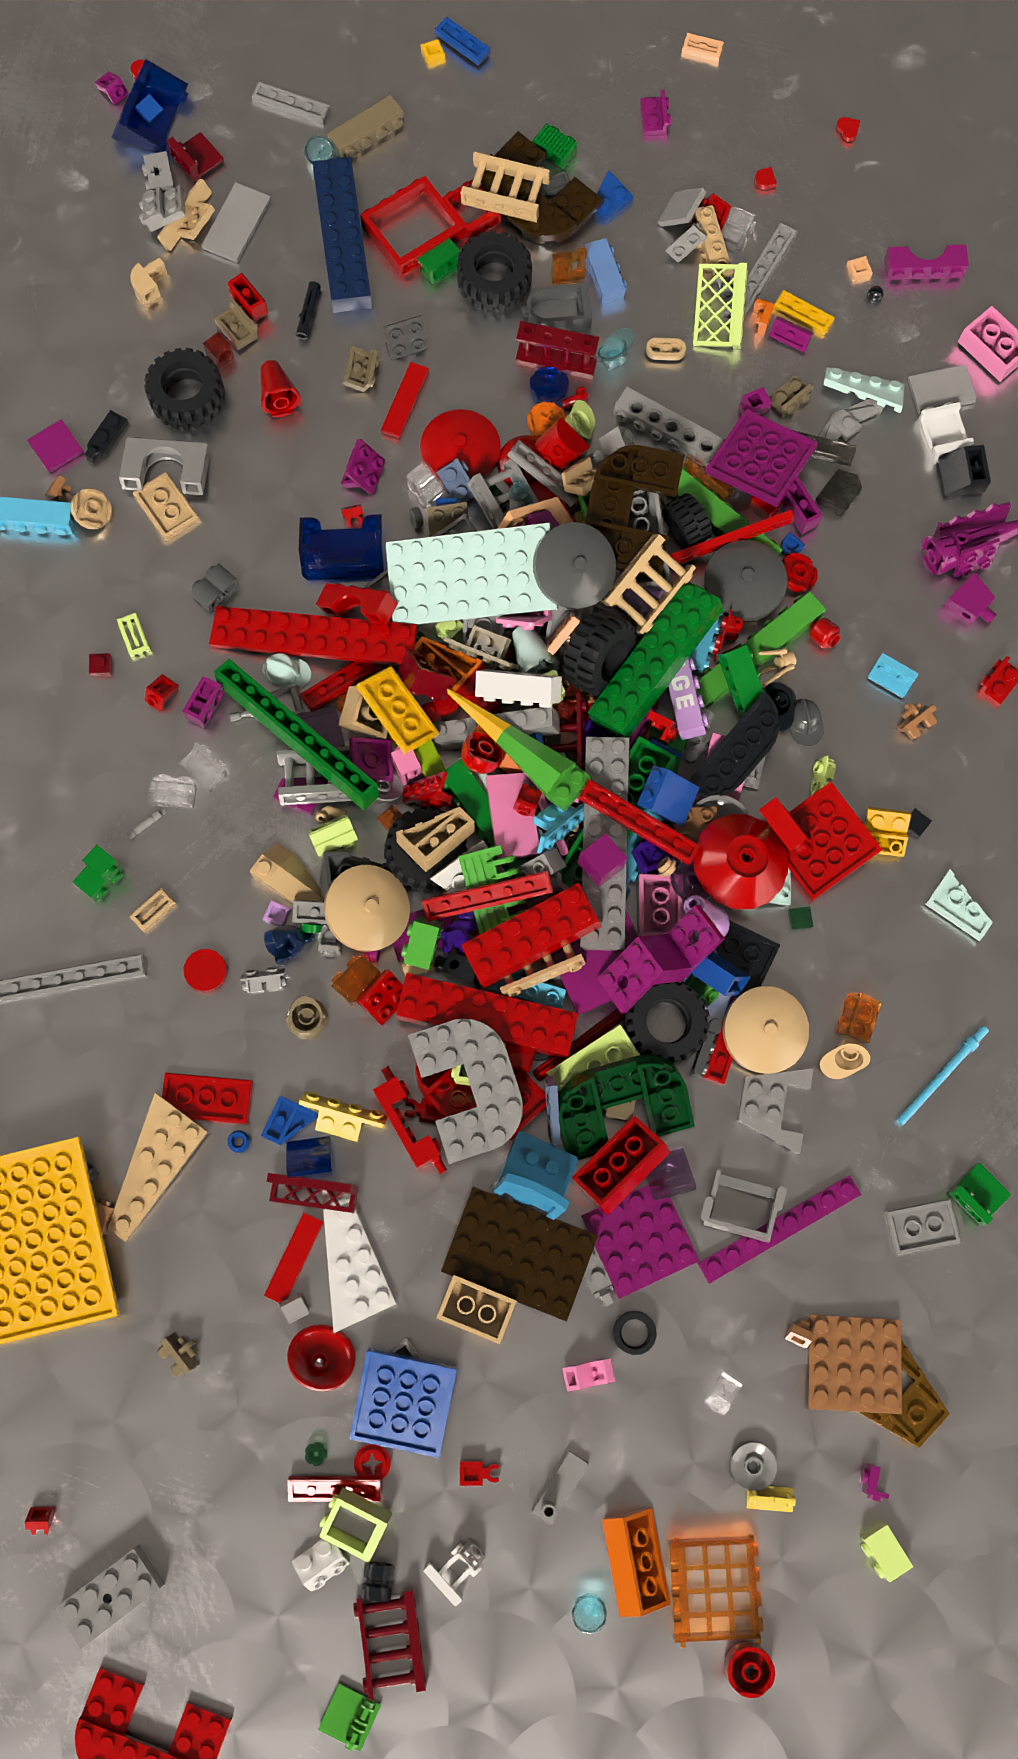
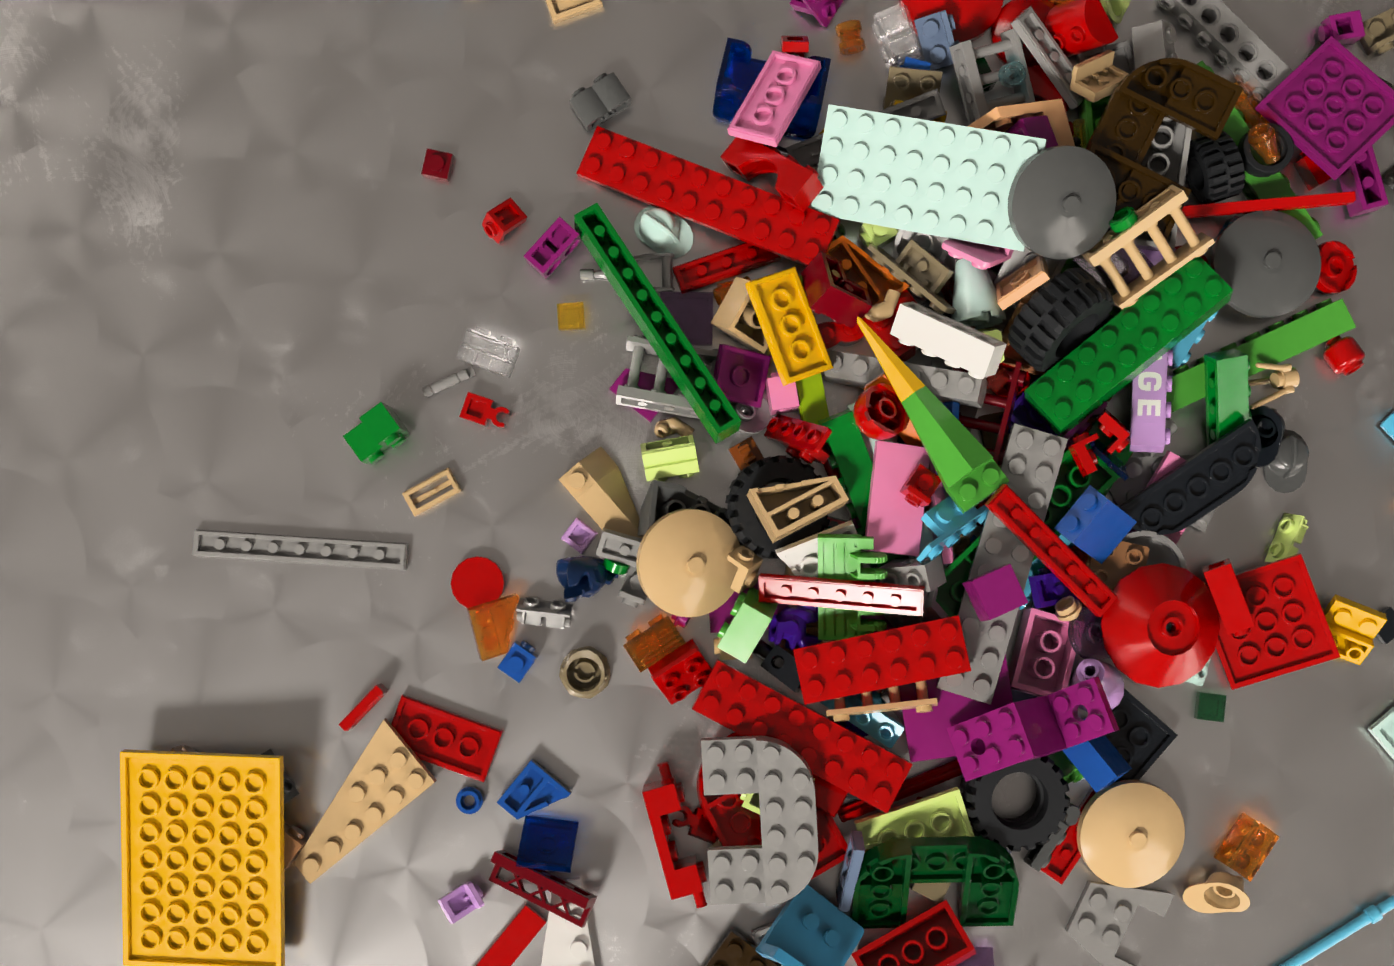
camera: 15 degrees right, 10 degrees up
yellowish green tile [117,612,151,658] -> none
clear bracket [180,742,228,793] -> none
light yellow bracket [299,1092,388,1142] -> none
dark grey tile [409,507,424,529] -> none
red hinge [712,609,743,662] -> none
blue tile [780,532,805,556] -> none
none -> red tile [339,683,388,731]
none -> lavender bracket [437,881,484,924]
none -> red plate [459,392,510,428]
none -> clear orange wing [467,593,519,661]
none -> blue bracket [497,640,538,683]
none -> clear yellow tile [557,302,586,331]
none -> bright pink tile [727,50,822,147]
none -> tan bracket [727,545,763,594]
none -> clear orange wheel [835,20,866,55]
none -> tan arm [865,289,901,322]
none -> red bracket [1068,432,1099,477]
none -> green tile [1109,207,1138,233]
none -> black tyre [1238,123,1294,177]
none -> clear orange cone [1248,123,1280,164]

